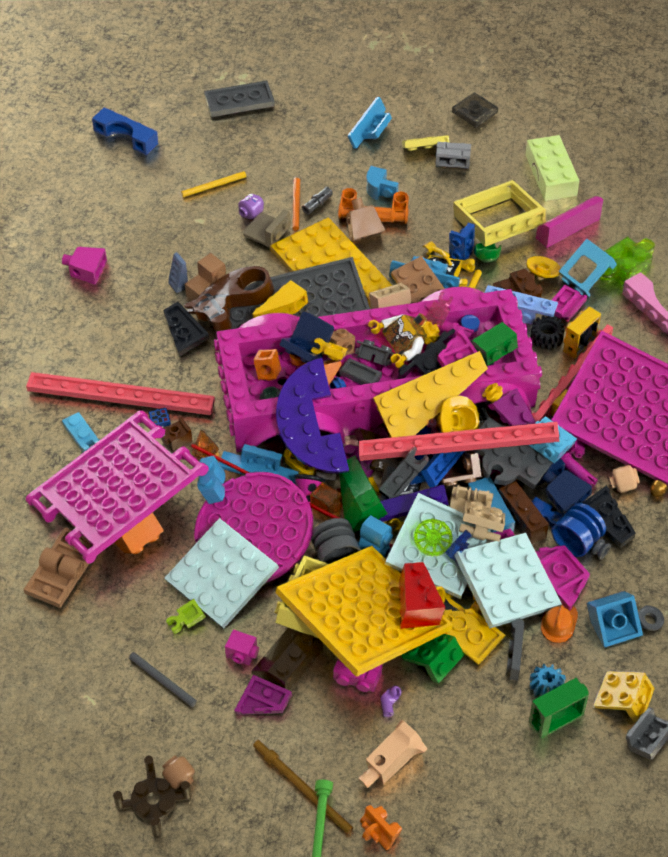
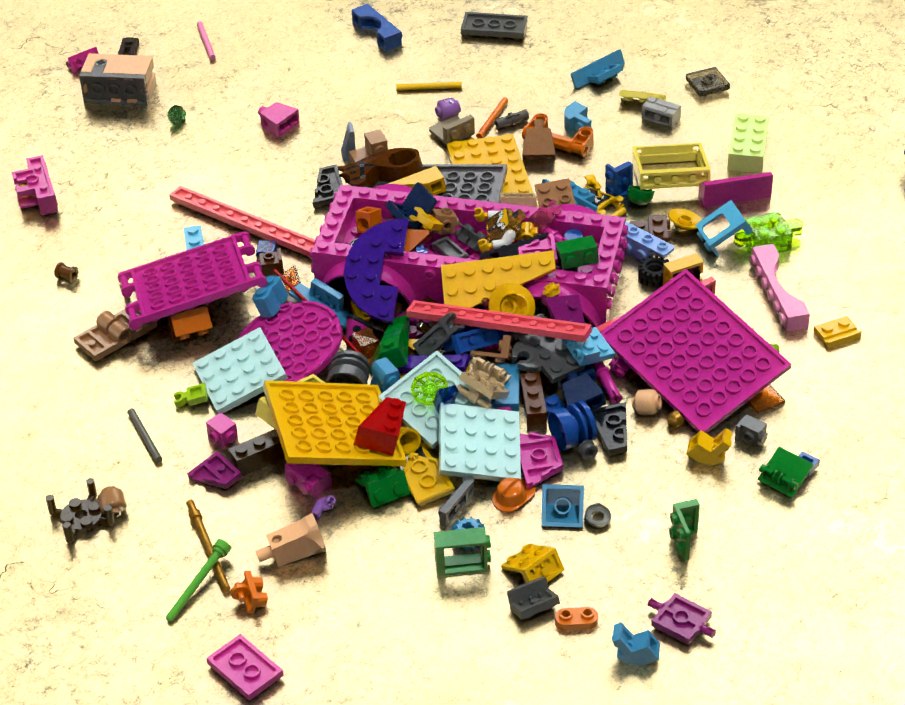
camera: 25 degrees right, 10 degrees down
dark pink plate [552,285,587,322] -> none

